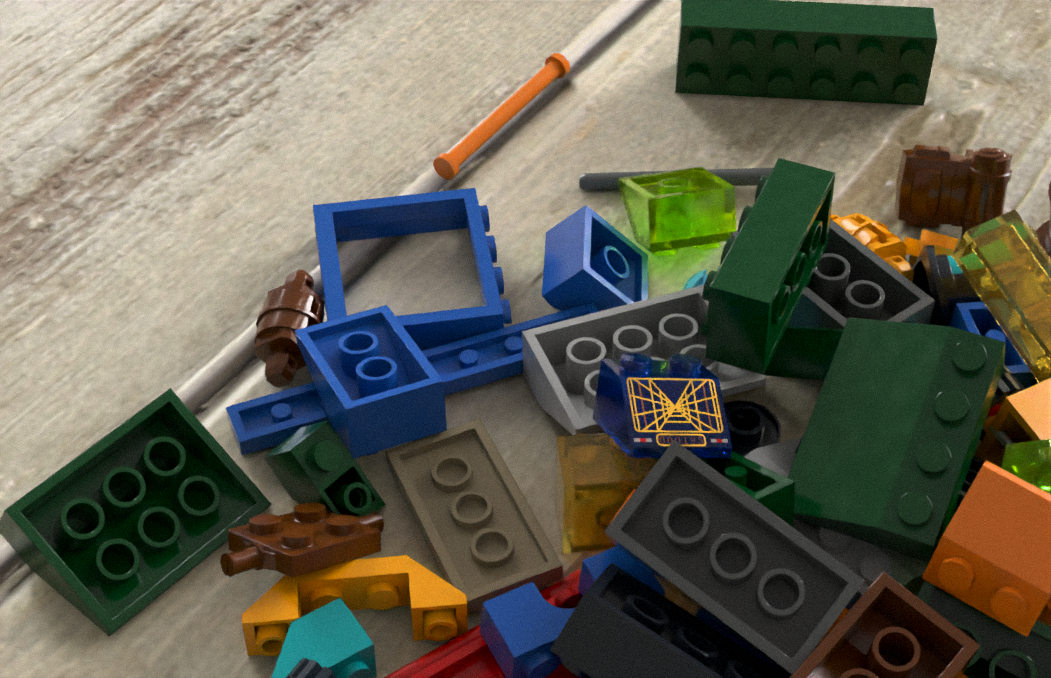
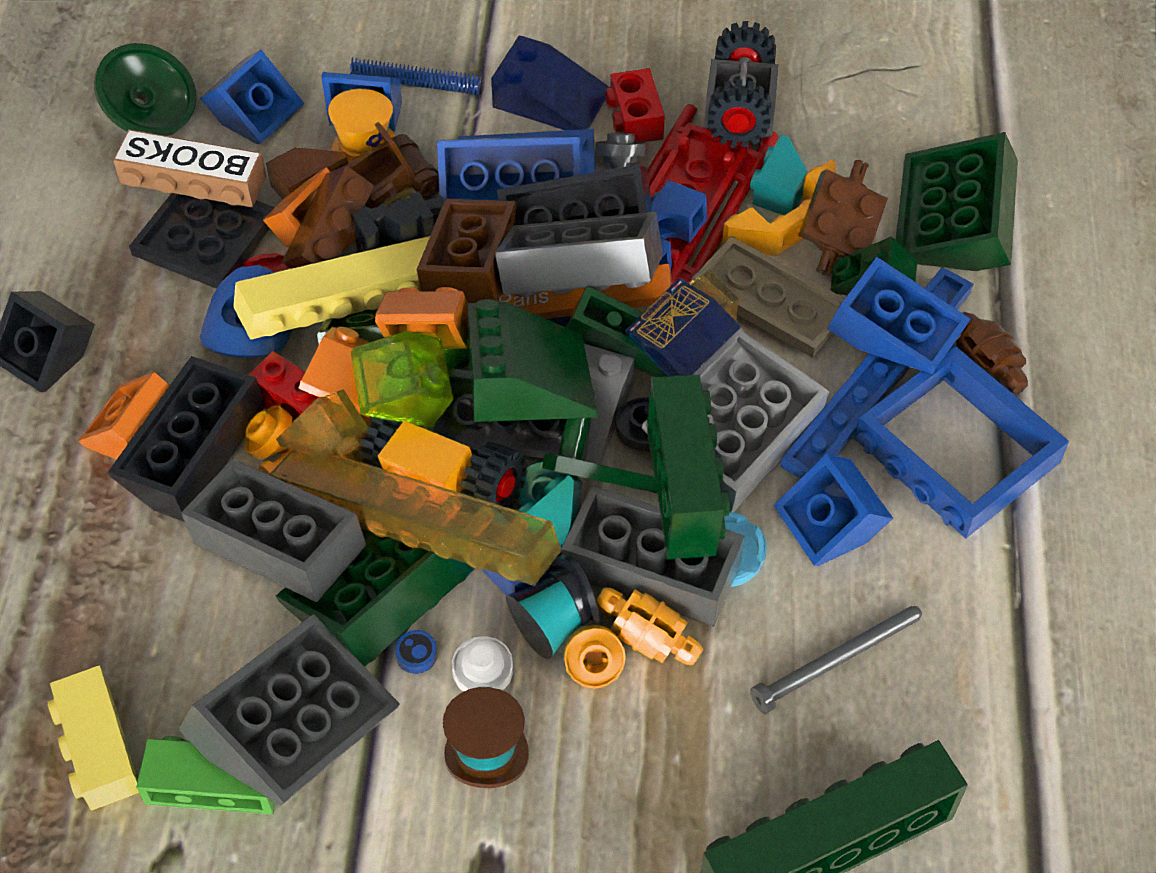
camera: 150 degrees right, 10 degrees up
orange bar [433,53,570,180] -> none
clear neon green slope [618,167,736,256] -> none
reddish brown piece [895,145,1012,248] -> none

